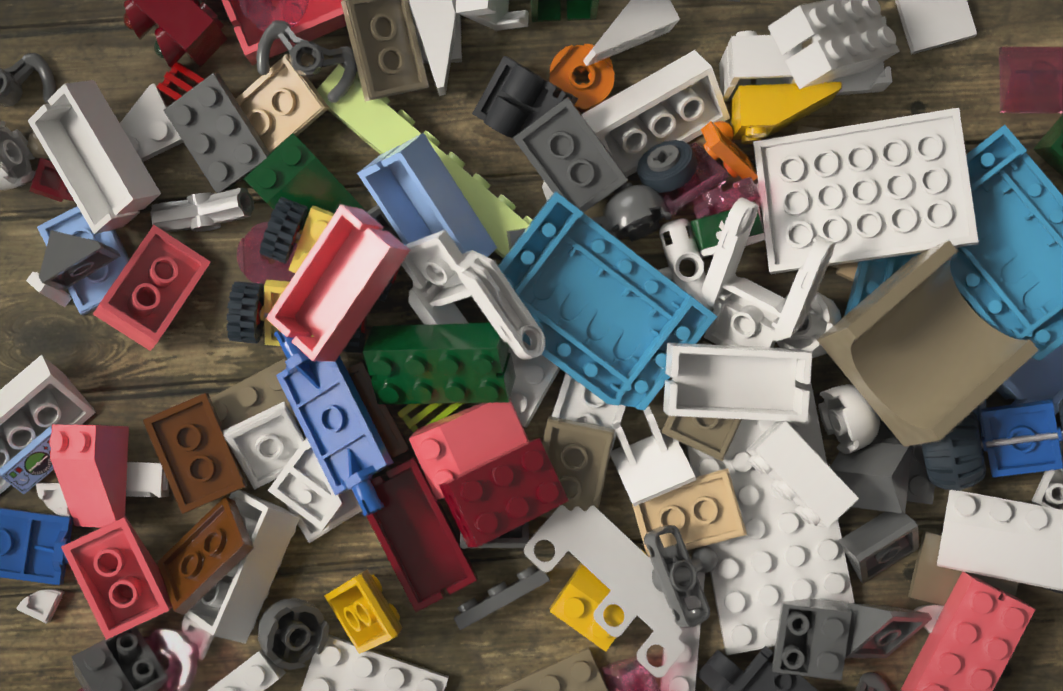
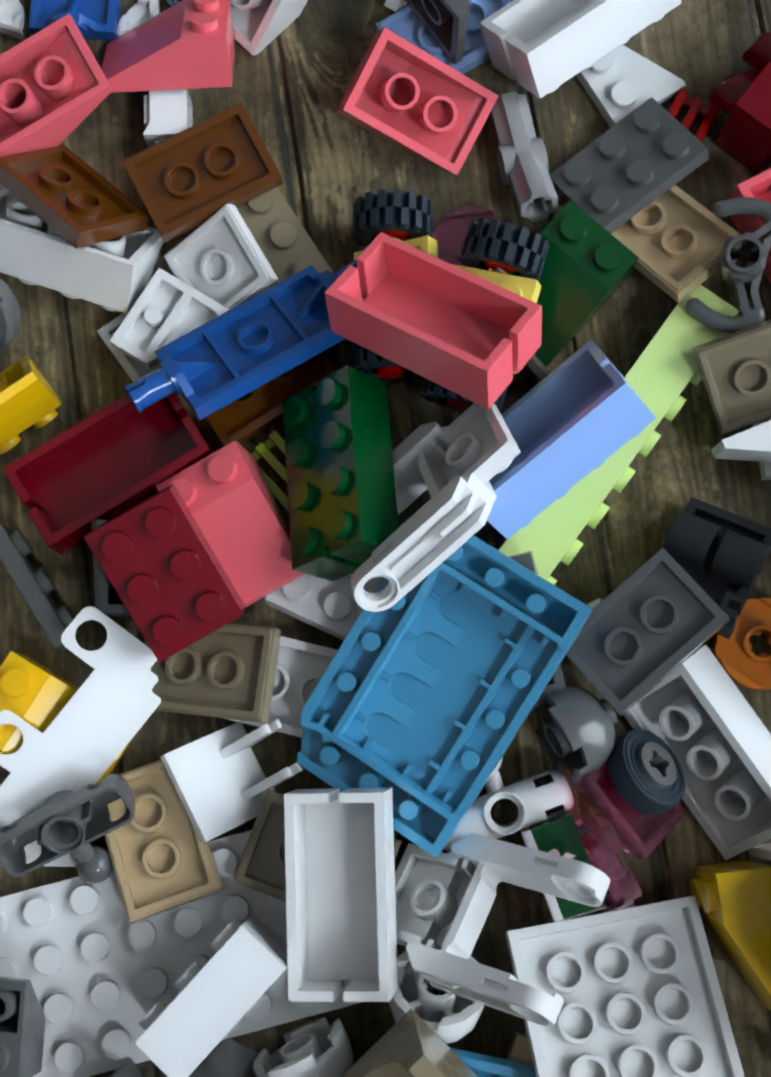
camera: 85 degrees right, 5 degrees down
orange plate [701,121,758,185] -> none

